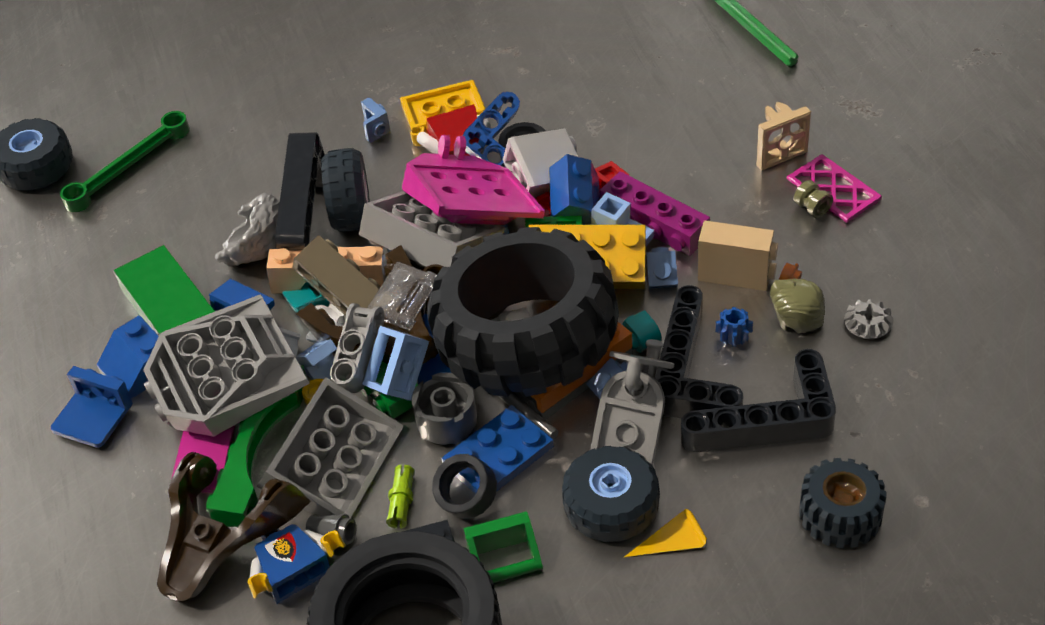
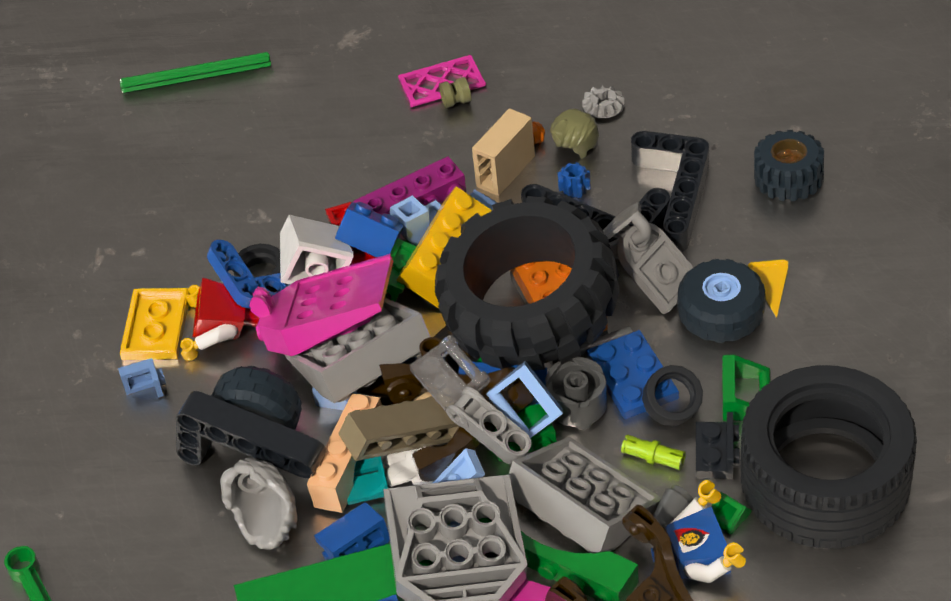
camera: 70 degrees left, 0 degrees up
tan piece [756,102,811,171] -> none

